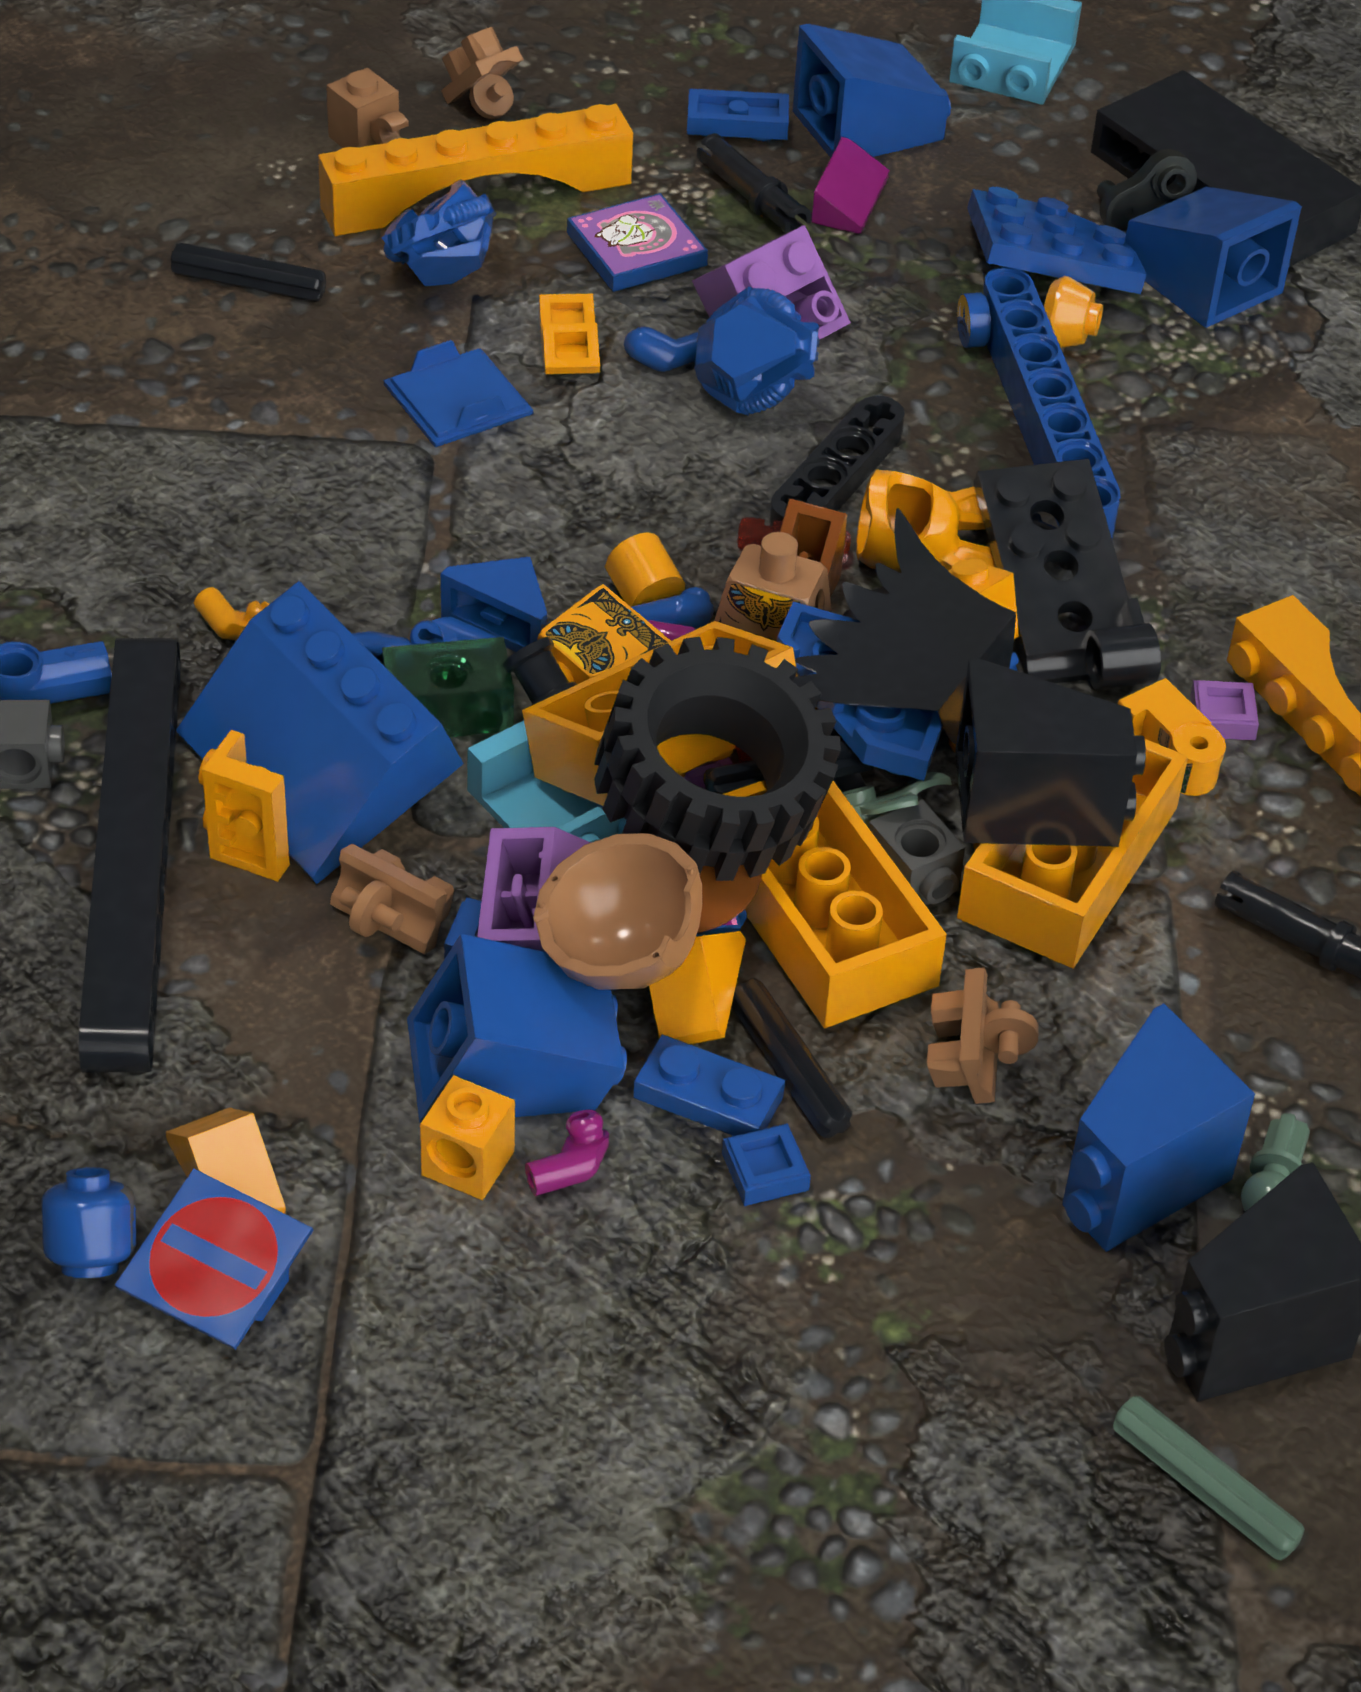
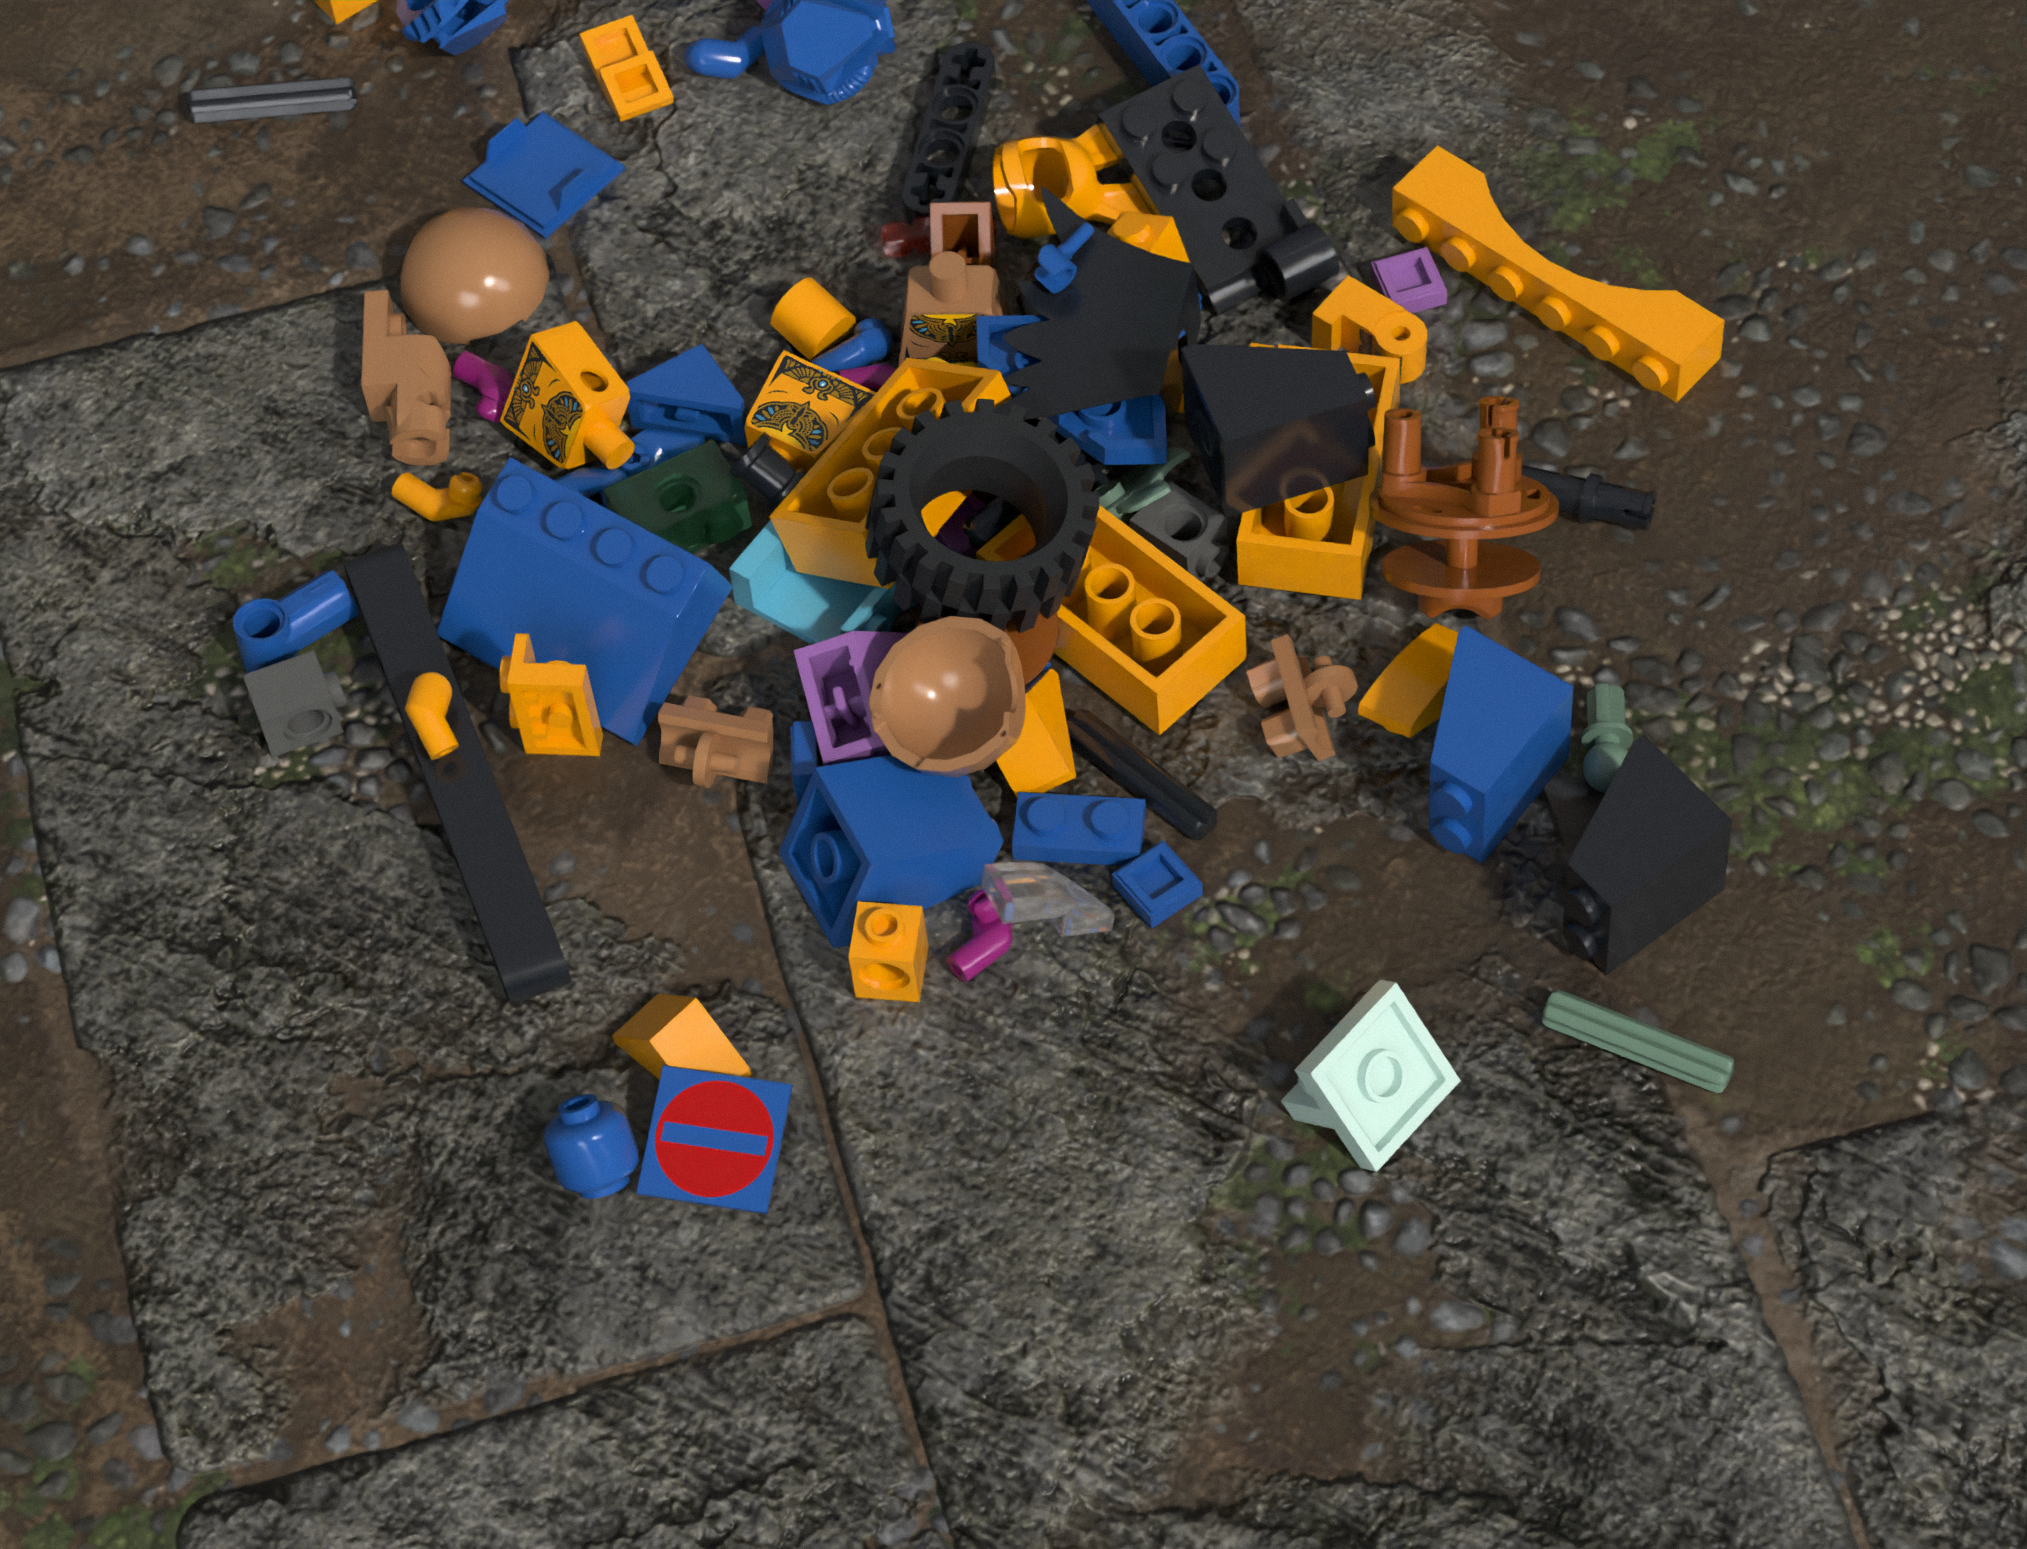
camera: 10 degrees left, 10 degrees up
none -> medium nougat plate [361,290,451,466]
none -> medium nougat cylinder [400,207,550,345]
none -> light orange arm [404,672,459,760]
none -> magenta arm [453,351,514,424]
none -> light orange torso [500,321,635,469]
none -> clear slope [981,862,1115,937]
none -> blue hand [1034,222,1094,293]
none -> light aqua bracket [1281,980,1461,1172]
none -> light orange slope [1358,623,1458,738]
none -> dark orange piece [1369,396,1559,620]

